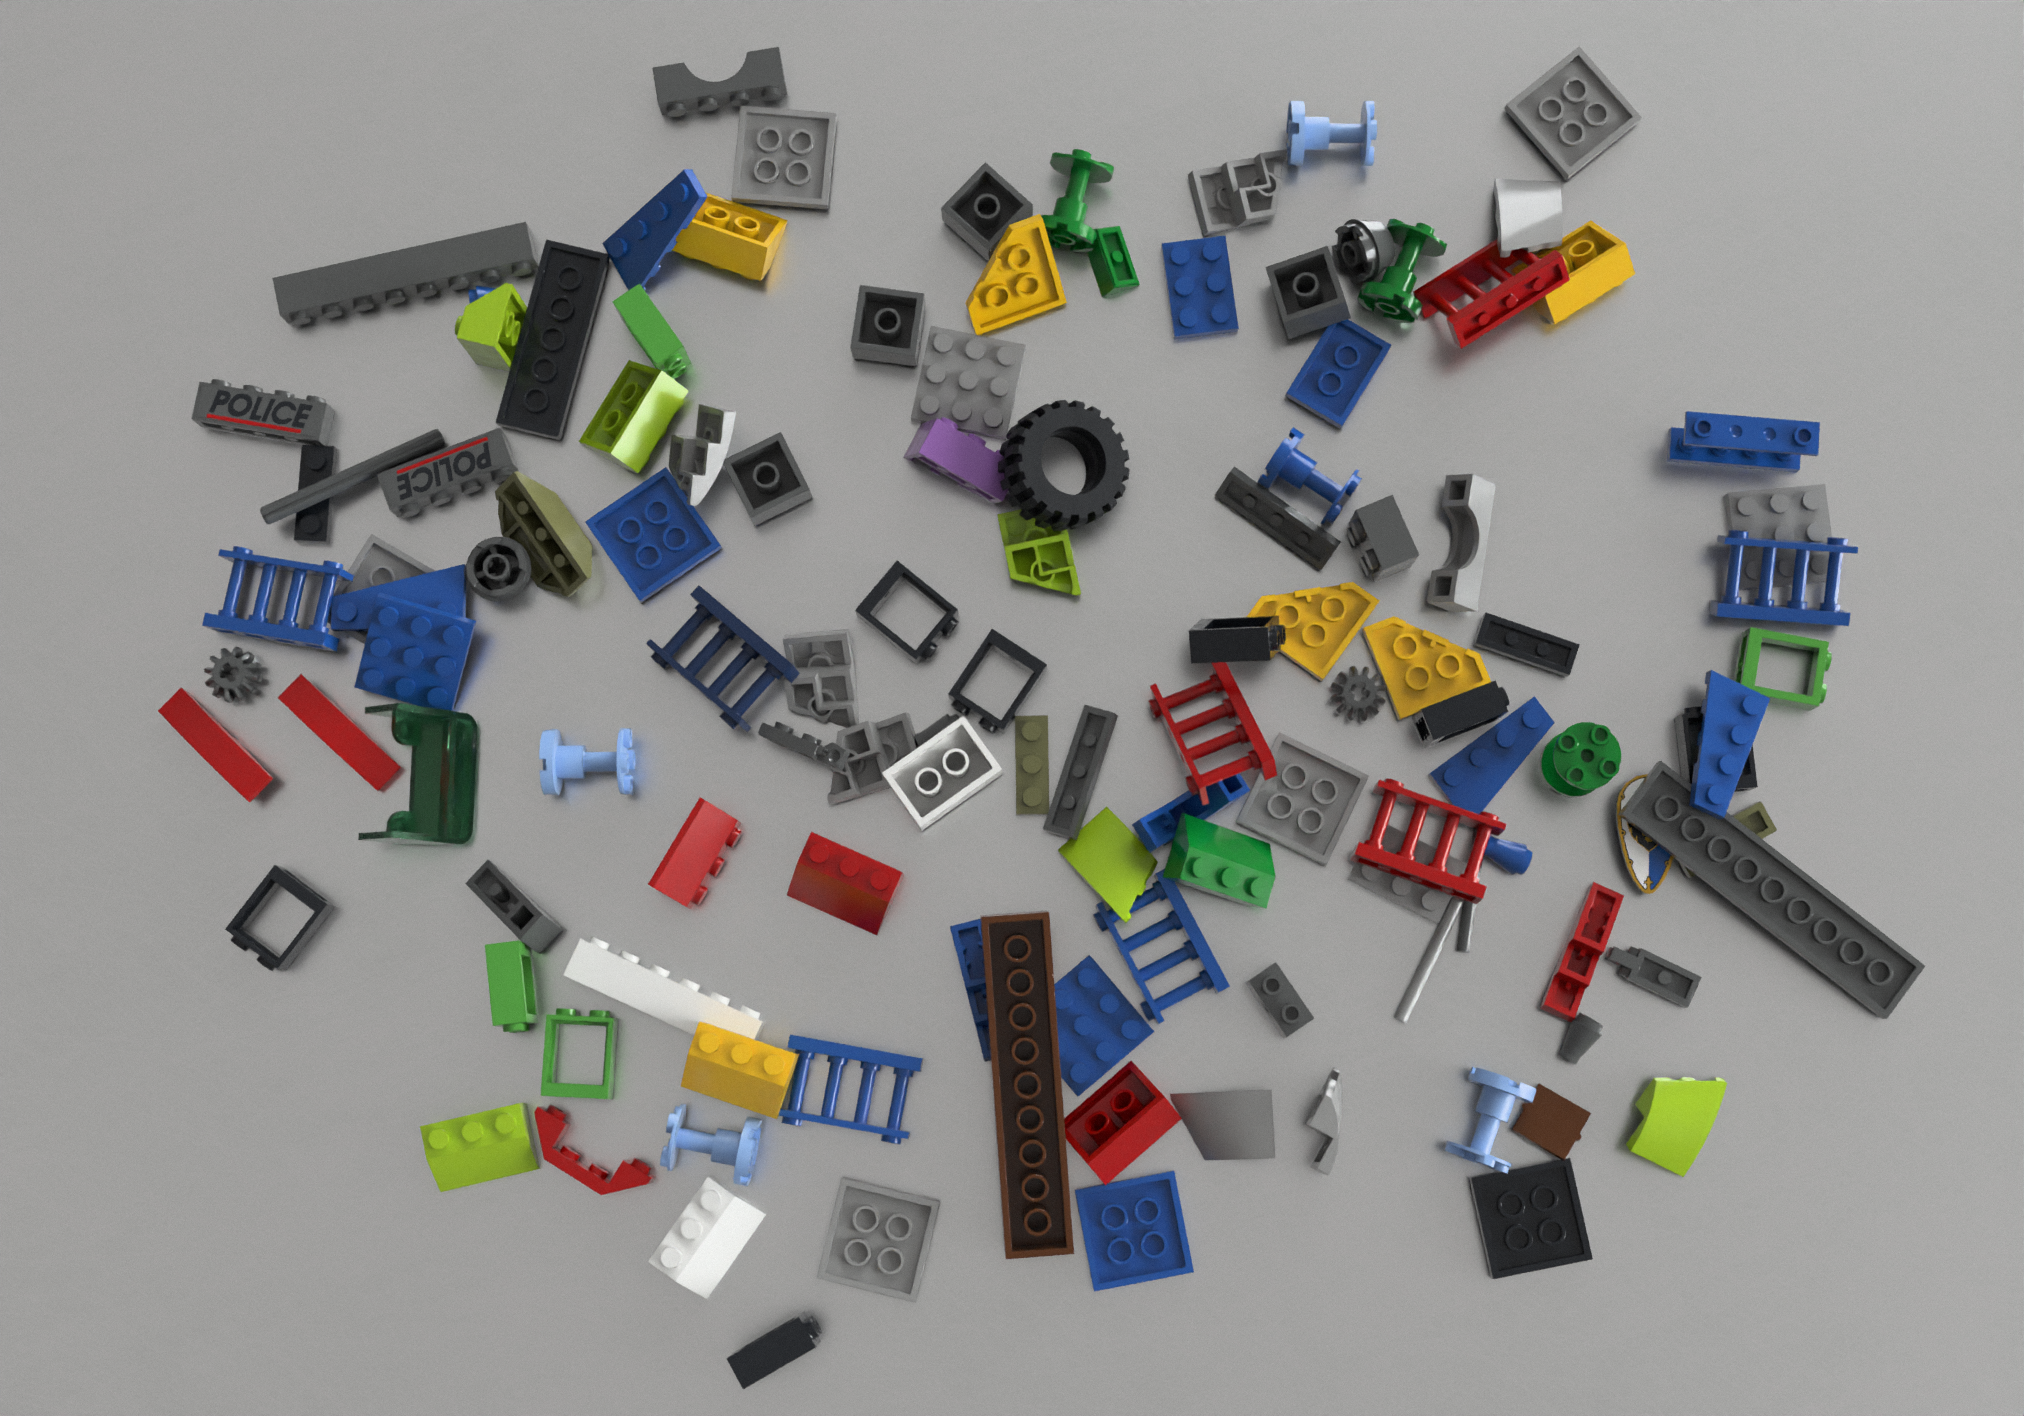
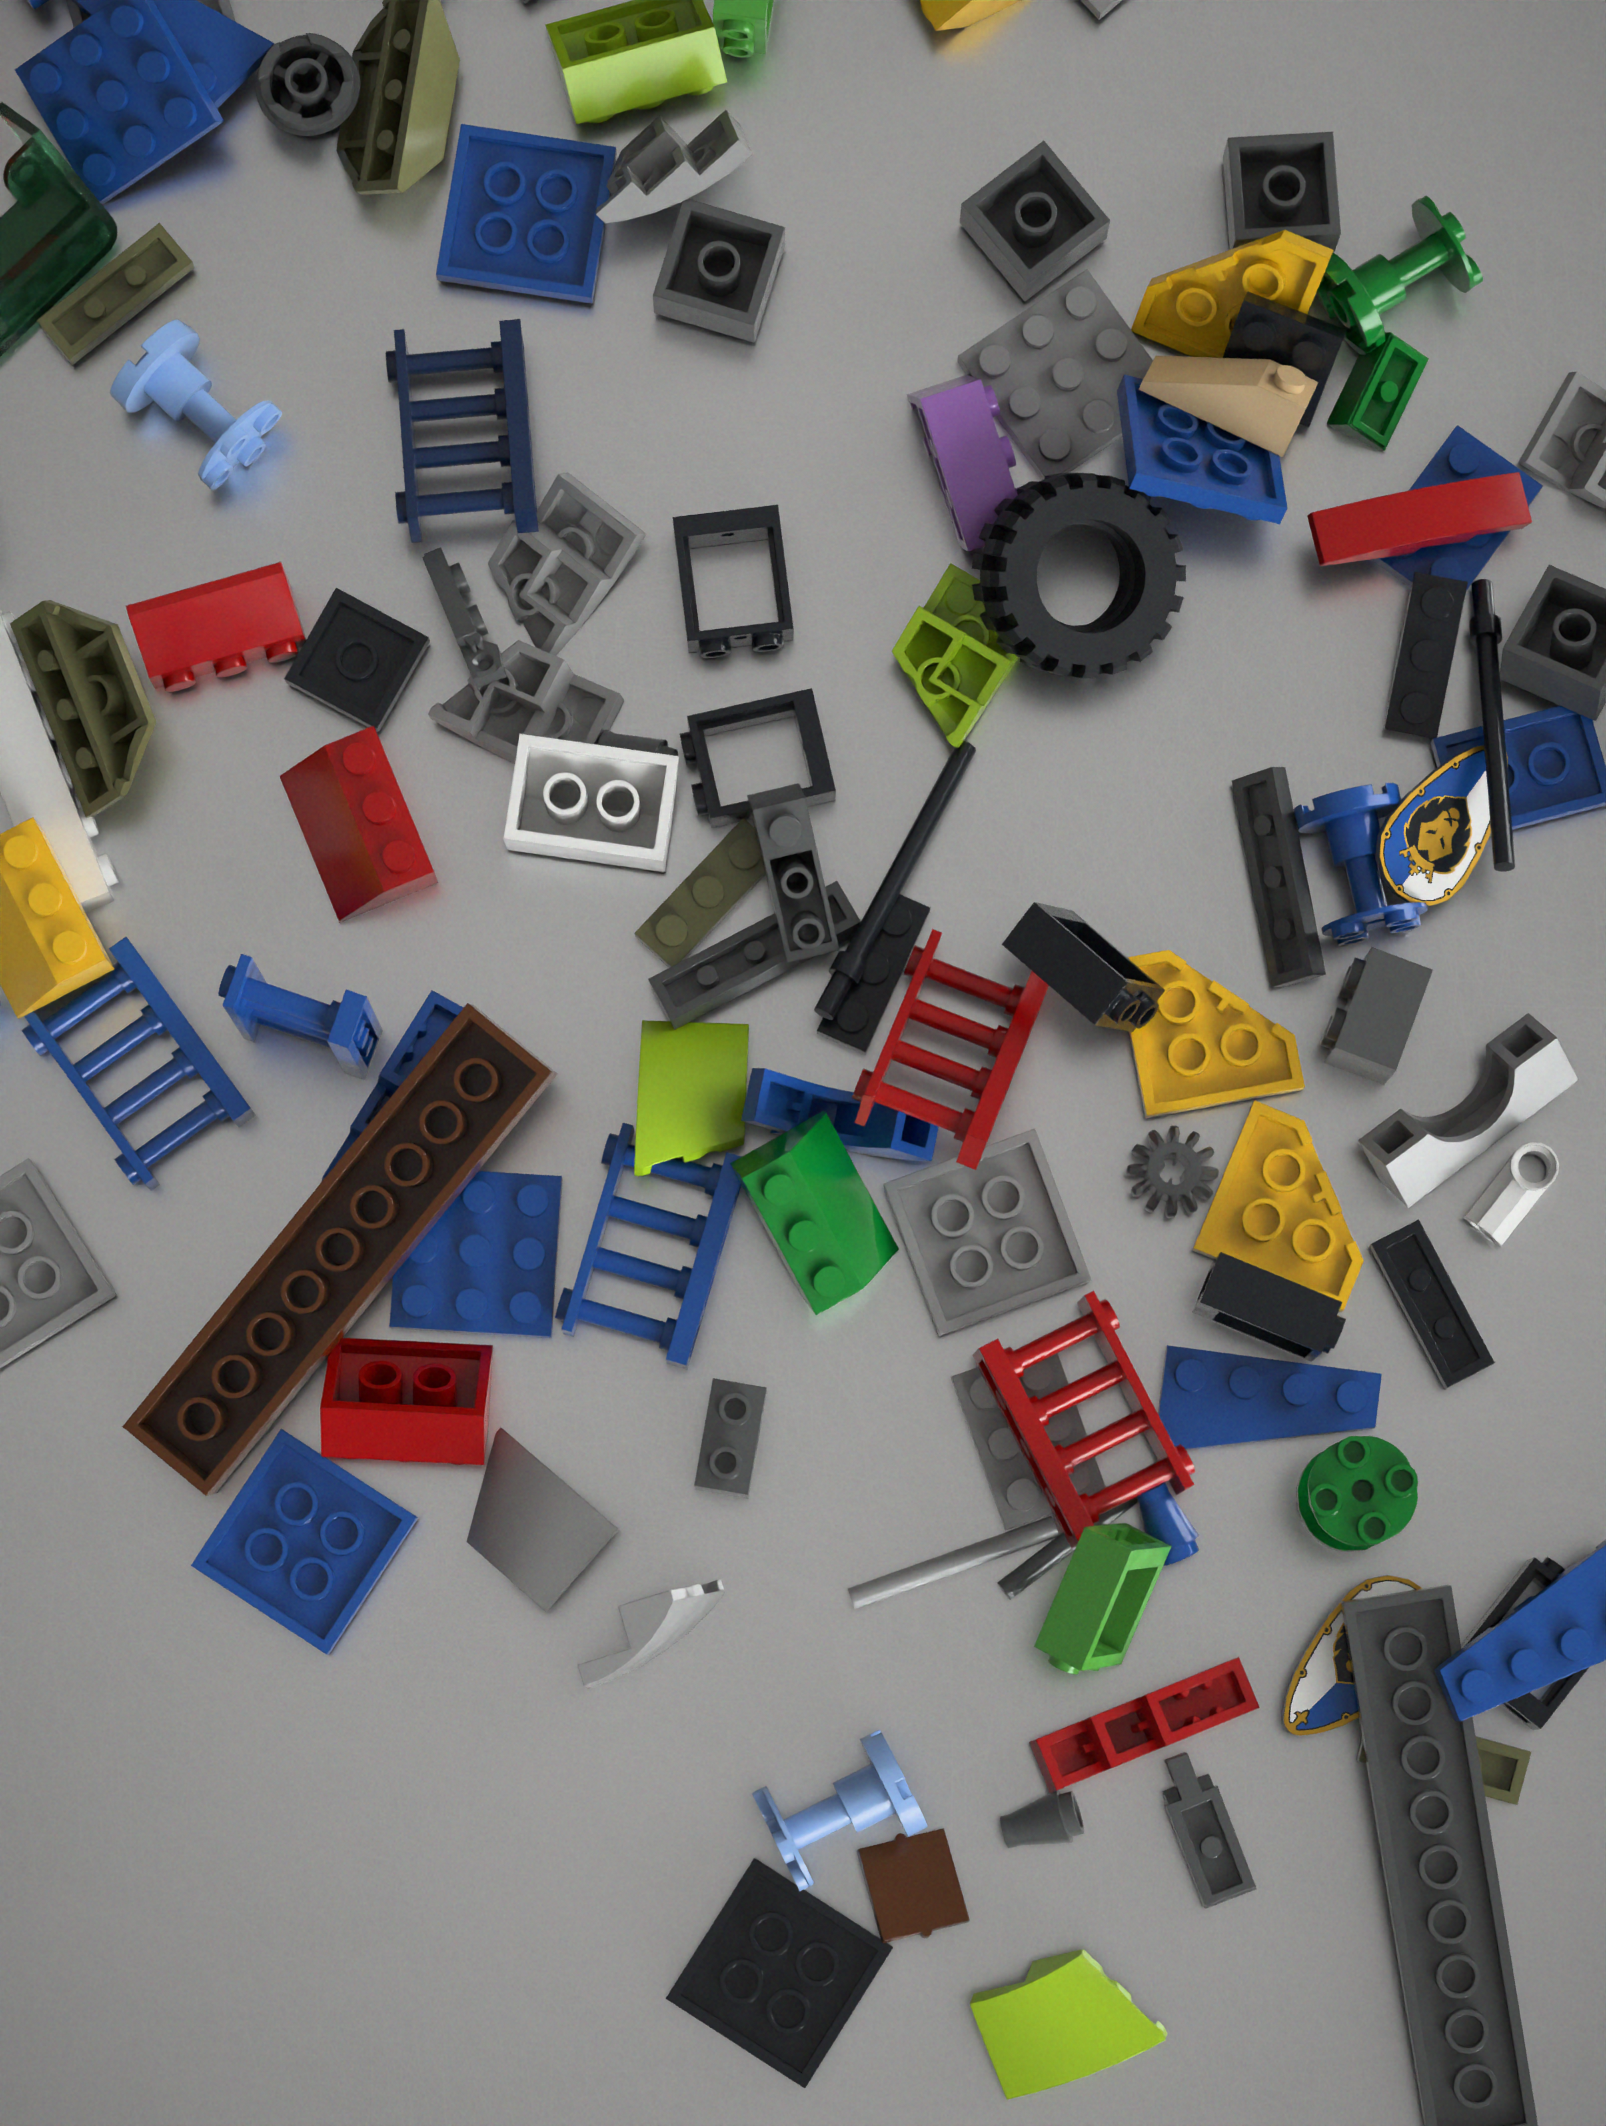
camera: 40 degrees right, 0 degrees up
none -> olive wedge [10,600,156,818]
none -> olive plate [37,223,195,365]
none -> blue fence [218,954,383,1080]
none -> black plate [284,588,430,733]
none -> dark grey slope [747,783,839,963]
none -> black bar [814,741,976,1020]
none -> black plate [817,894,931,1055]
none -> bright green window [1034,1523,1172,1675]
none -> blue plate [1117,375,1288,524]
none -> tan slope [1139,356,1318,457]
none -> black plate [1223,292,1347,427]
none -> red slope [1307,472,1532,566]
none -> shield [1375,745,1508,906]
none -> black plate [1383,572,1468,738]
none -> white piece [1464,1142,1559,1246]
none -> black bar [1469,579,1515,872]

